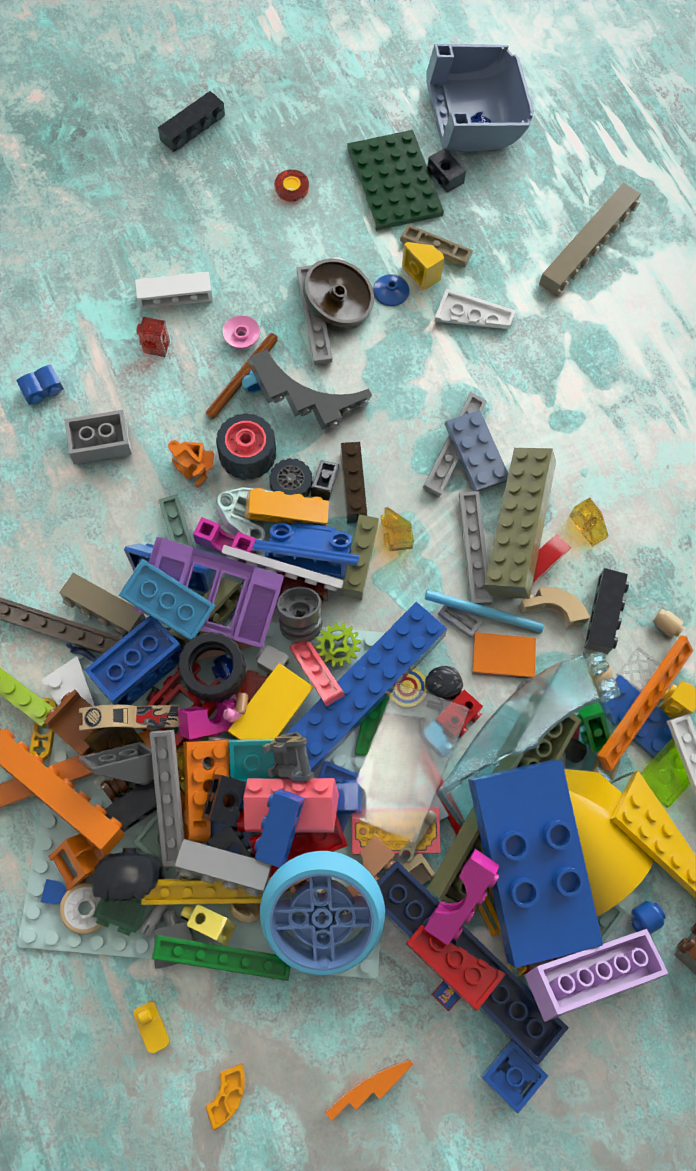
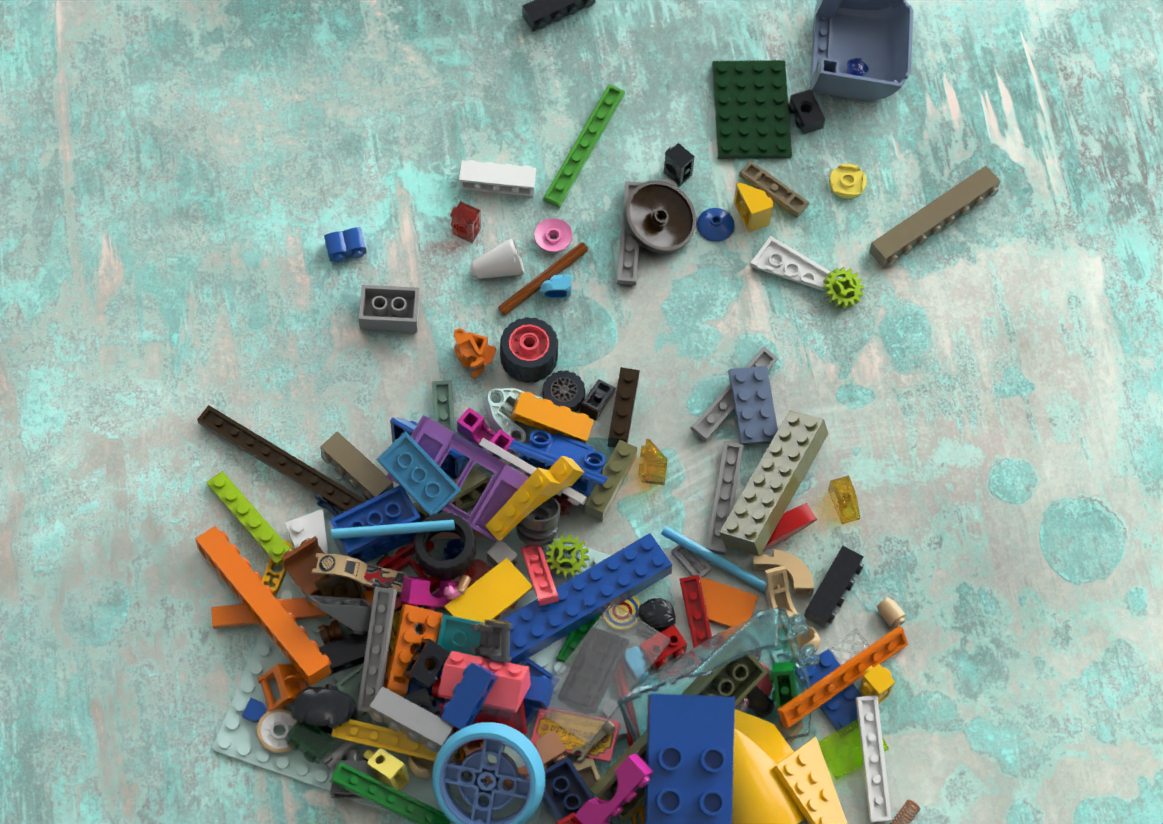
camera: 15 degrees right, 5 degrees down
dark grey arch [248,349,372,429] -> none
clear red tile [274,169,309,202] -> none
none -> medium azure piece [331,520,455,539]
none -> white cone [470,238,525,279]
none -> yellow arch [485,456,584,541]
none -> bright green tile [543,84,625,208]
none -> black brick [663,143,695,187]
none -> red tile [679,575,716,658]
none -> tan arch [765,566,801,637]
none -> lime gear [822,267,864,309]
none -> light yellow tile [829,164,867,199]

